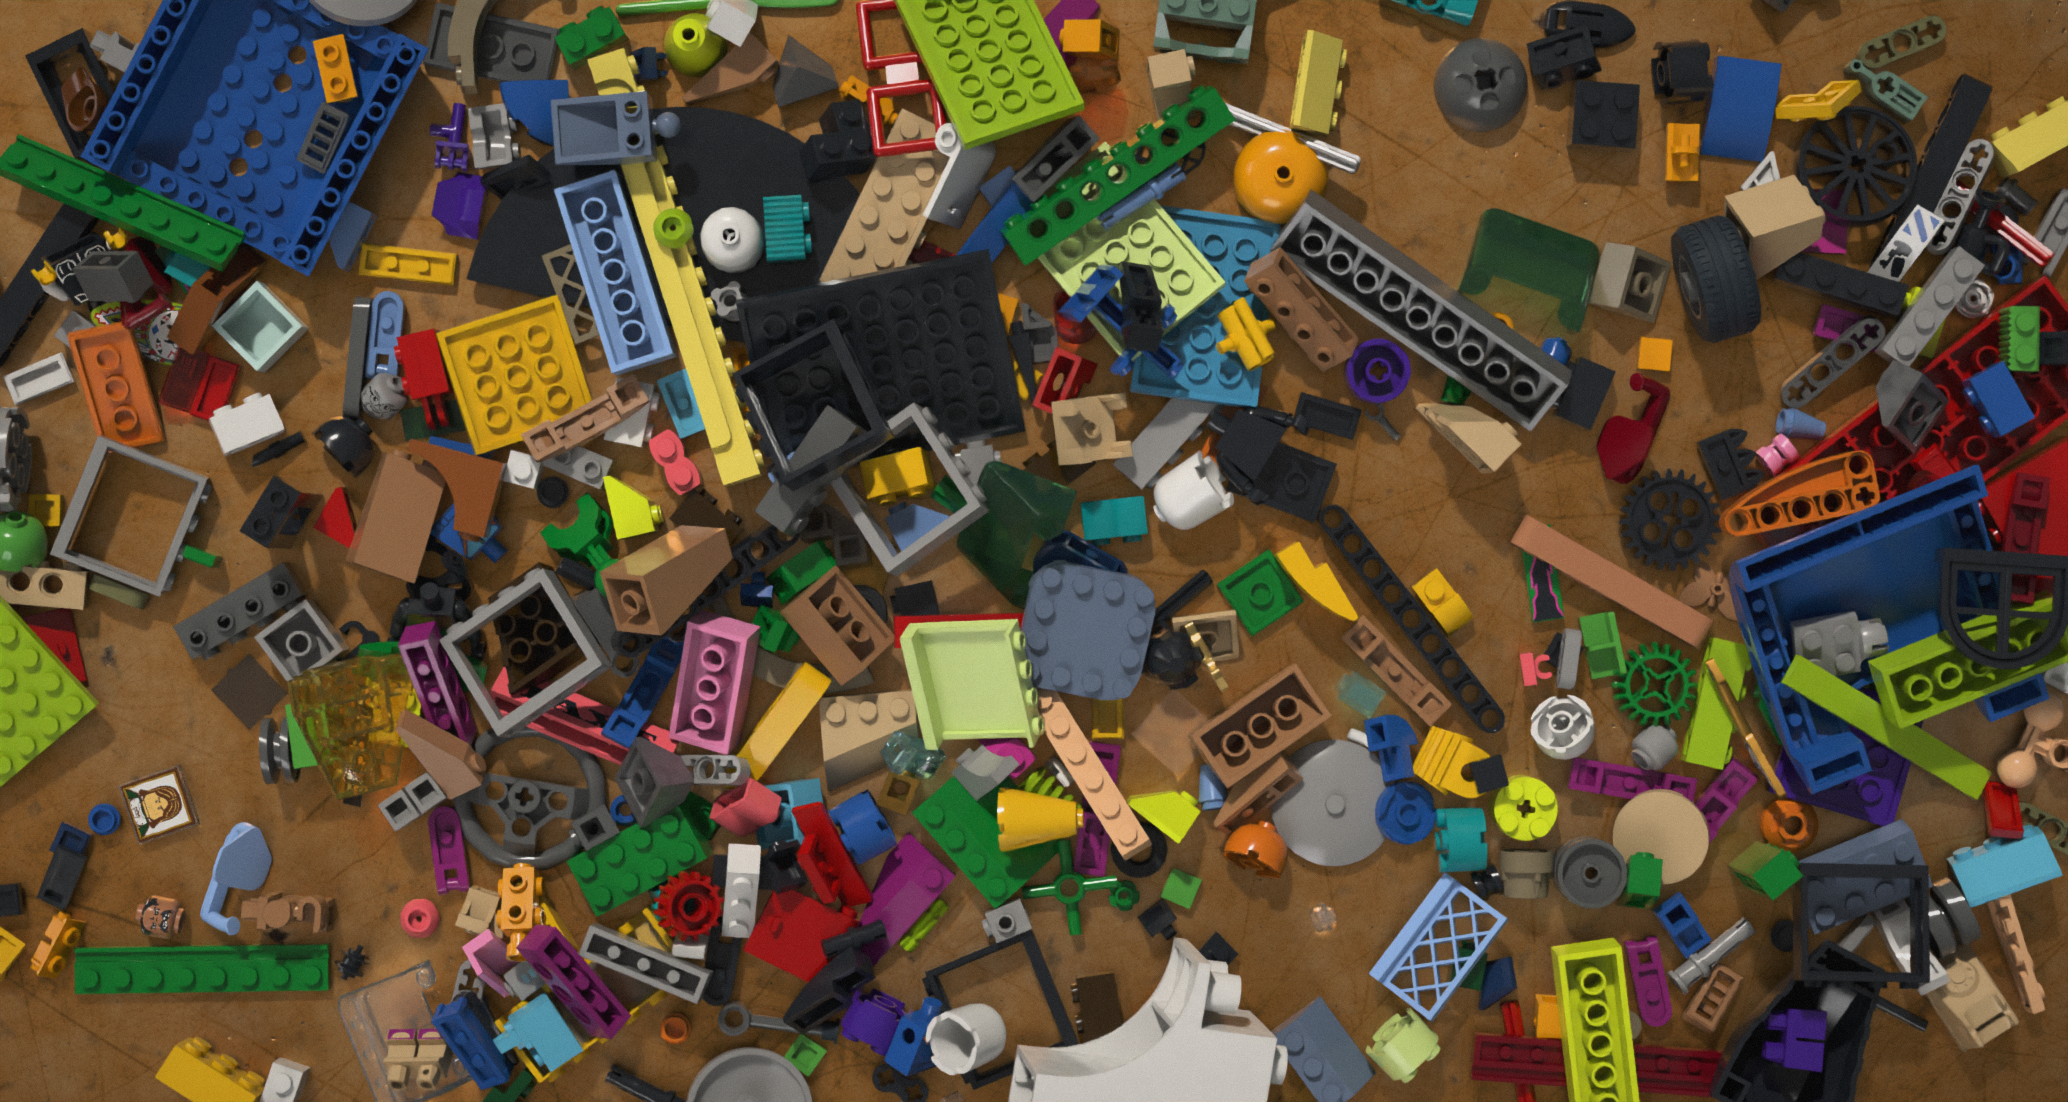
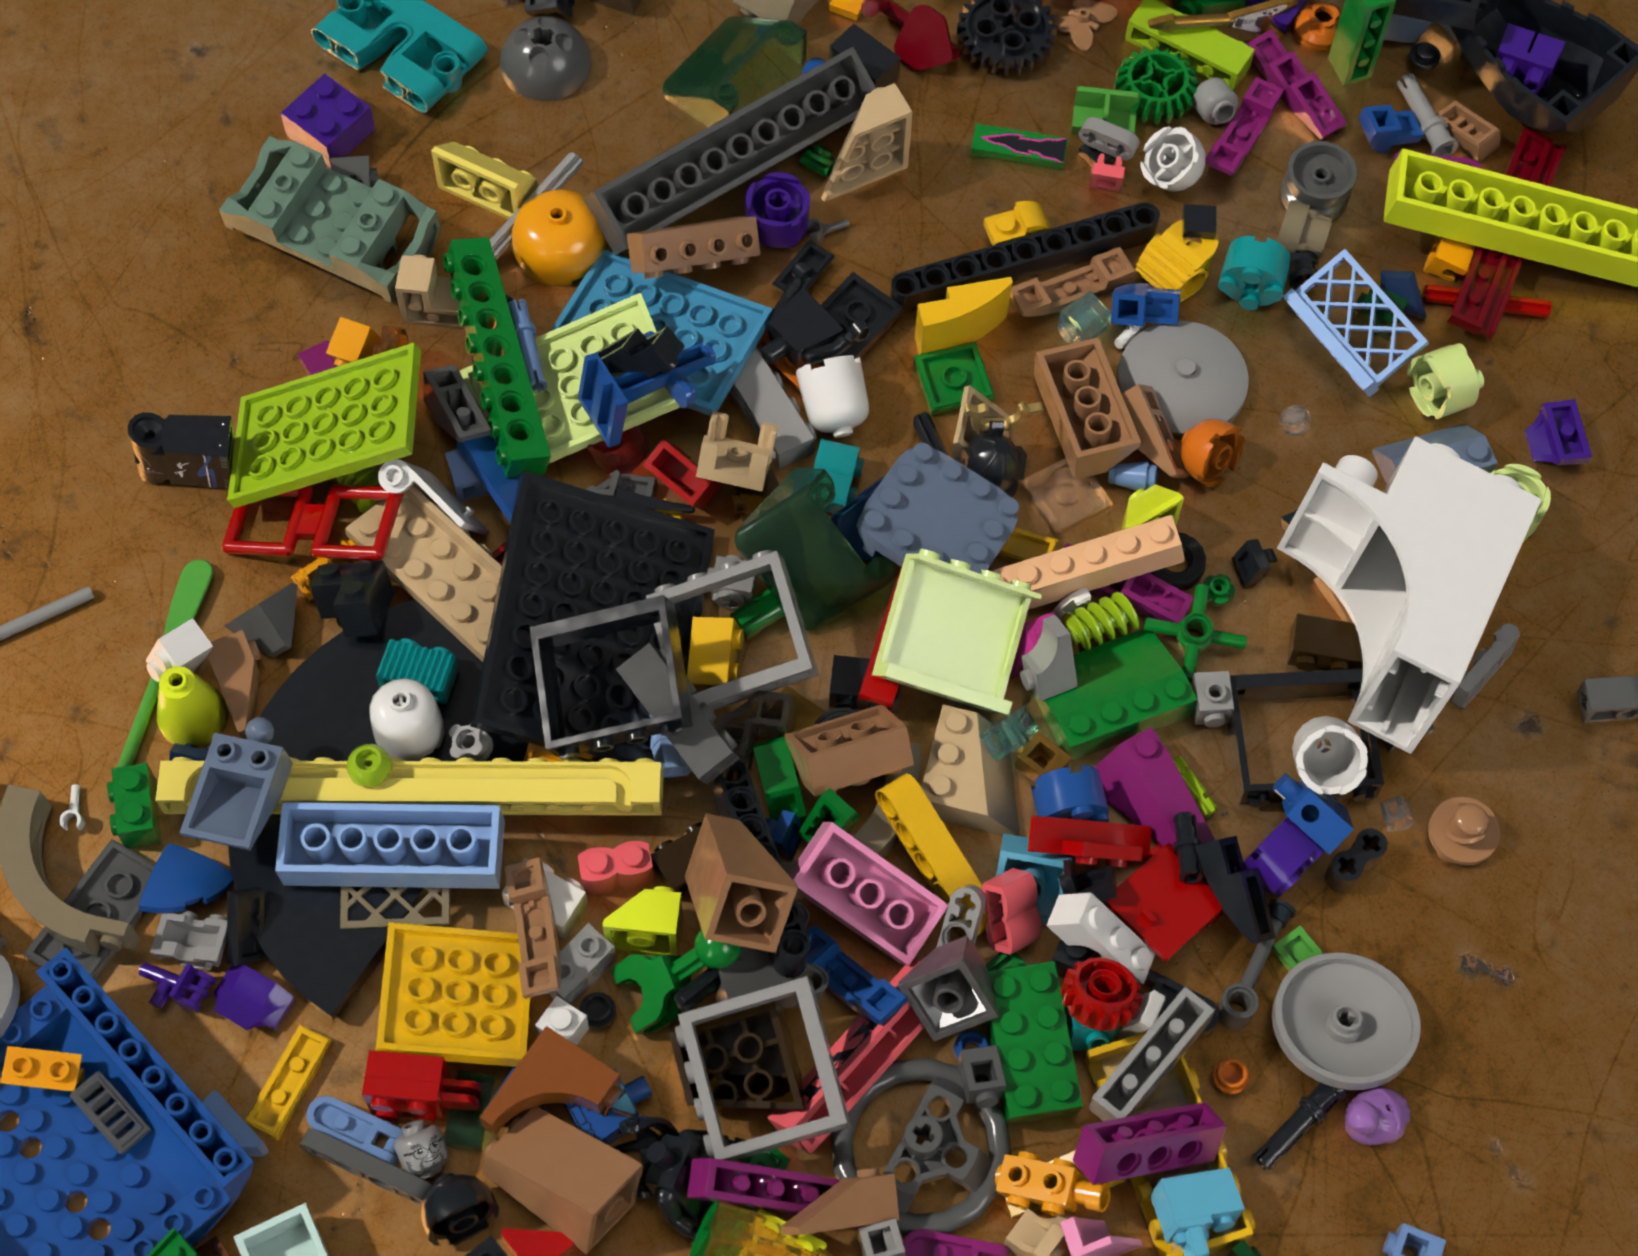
camera: 70 degrees left, 25 degrees down
light grey brick [503,961,546,1001] -> none
medium azure plate [656,369,705,439] -> none
medium blue slope [885,501,950,551] -> none
yellow cone [997,787,1084,852] -> none
bright green tile [1160,867,1202,909] -> none
yellow pin [1216,297,1275,372] -> none
blue tile [1375,781,1436,845] -> none
neon yellow brick [1488,775,1558,841] -> none
nougat beam [1510,515,1714,650] -> none
tan tile [1613,789,1710,884] -> none
green arch [1617,852,1663,910] -> none

